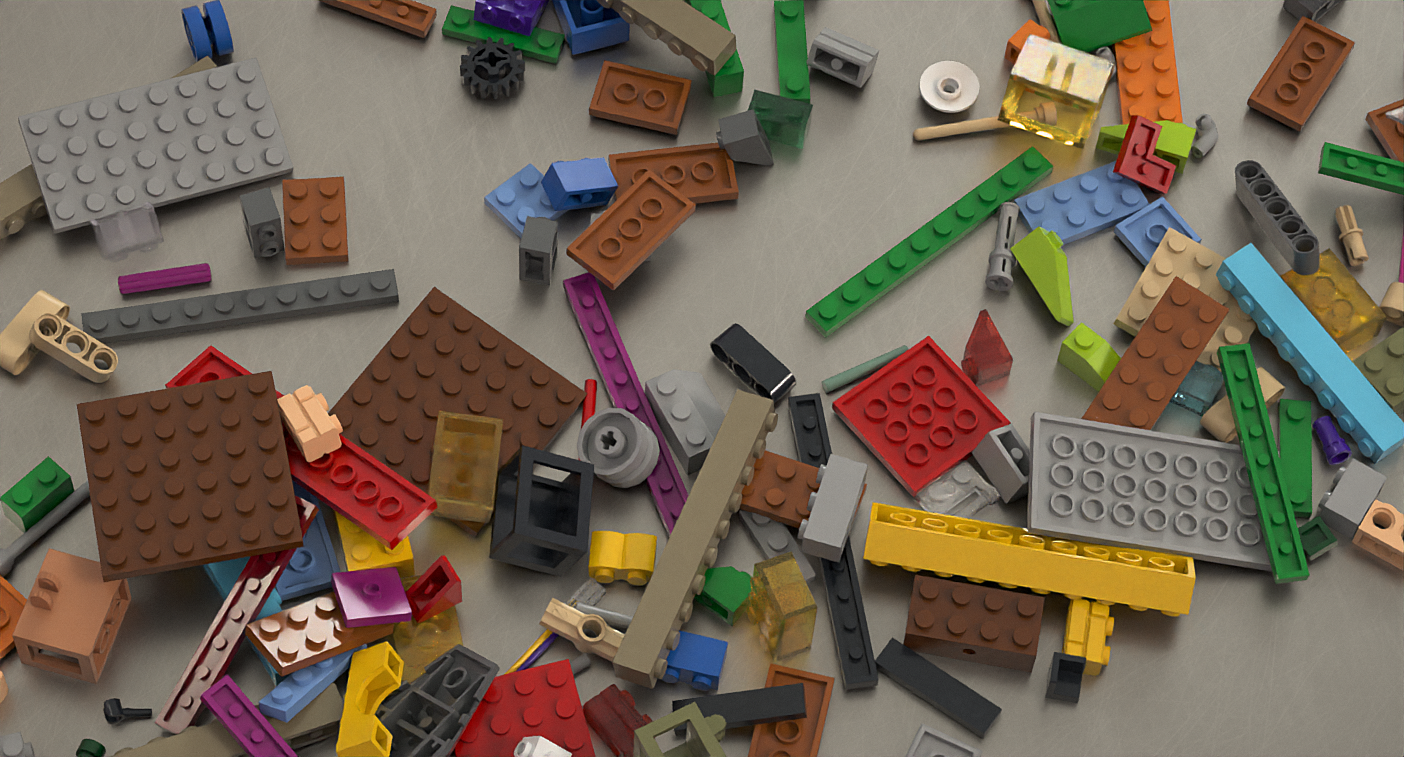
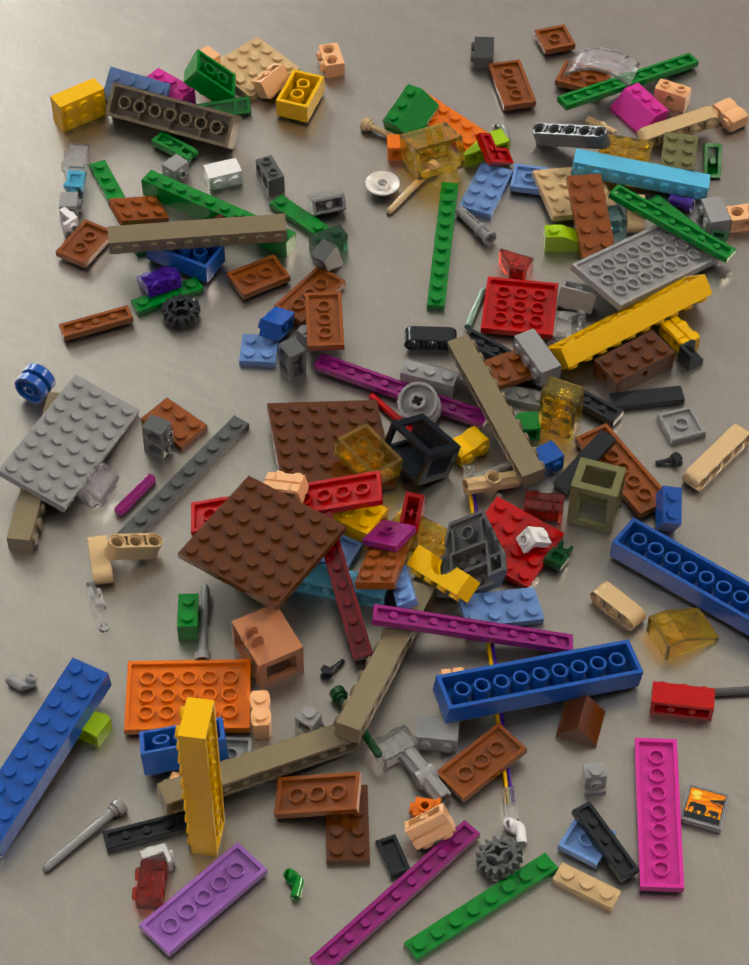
camera: 40 degrees left, 10 degrees down
lime slope [1010,226,1074,326] -> none

